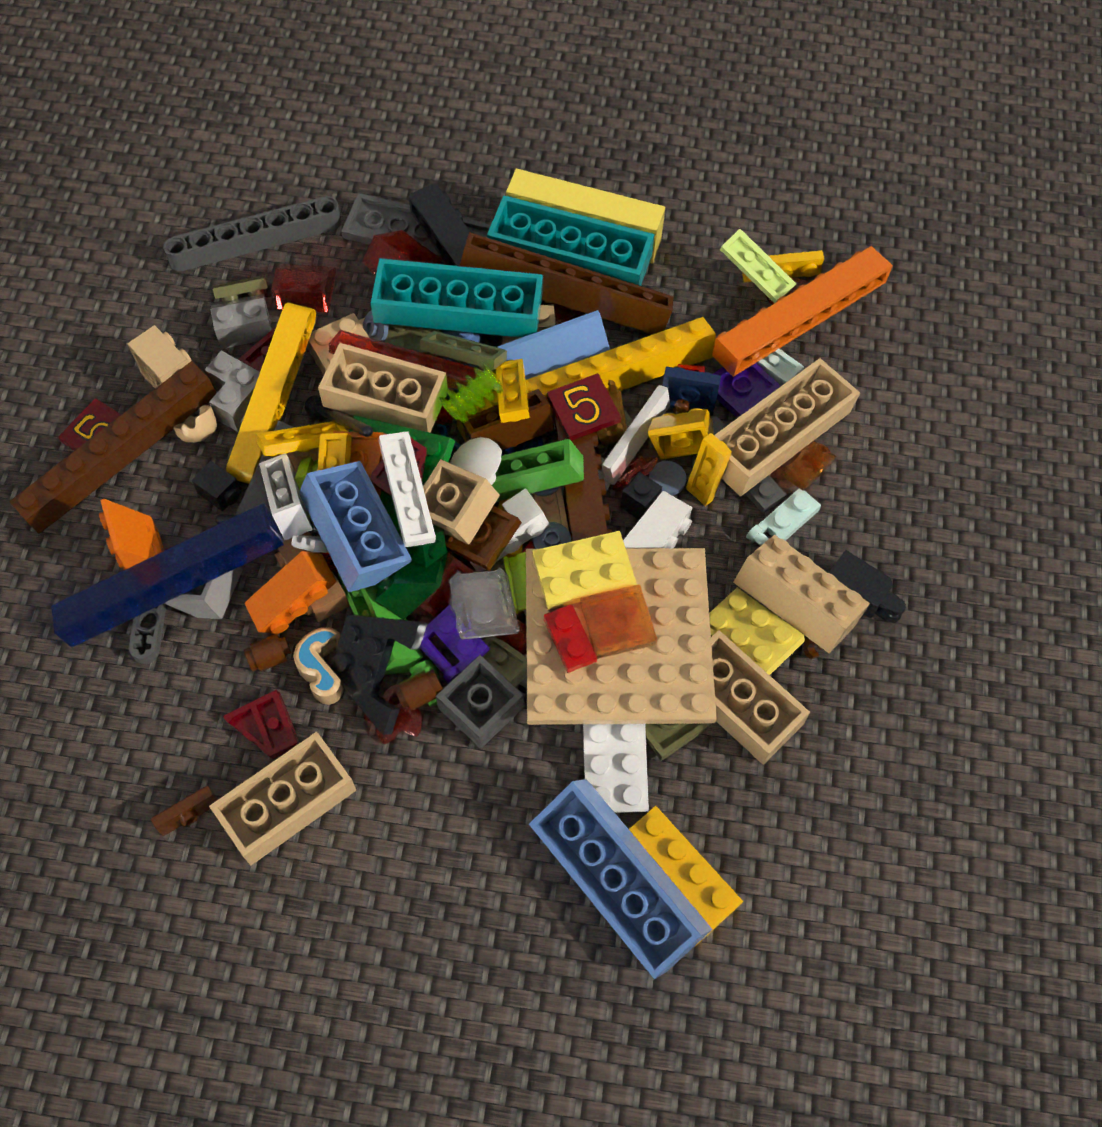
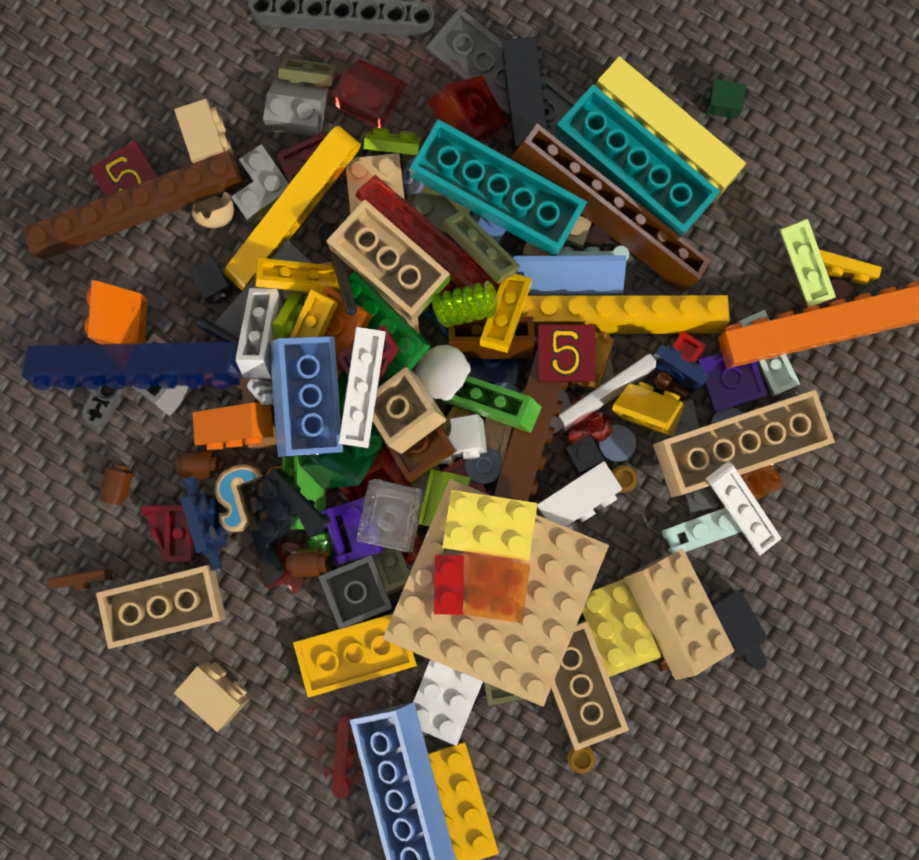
camera: 25 degrees right, 20 degrees up
yellow plate [686,433,732,506] -> none
none -> reddish brown brick [99,463,134,505]
none -> tan brick [174,662,250,732]
none -> dark blue plate [180,476,227,571]
none -> yellow plate [293,613,417,697]
none -> clear red plate [332,713,355,799]
none -> lime plate [363,128,422,155]
none -> pearl gold plate [567,746,596,774]
none -> pearl gold plate [612,465,638,493]
none -> dark green brick [703,79,747,119]
none -> white tile [706,461,782,556]

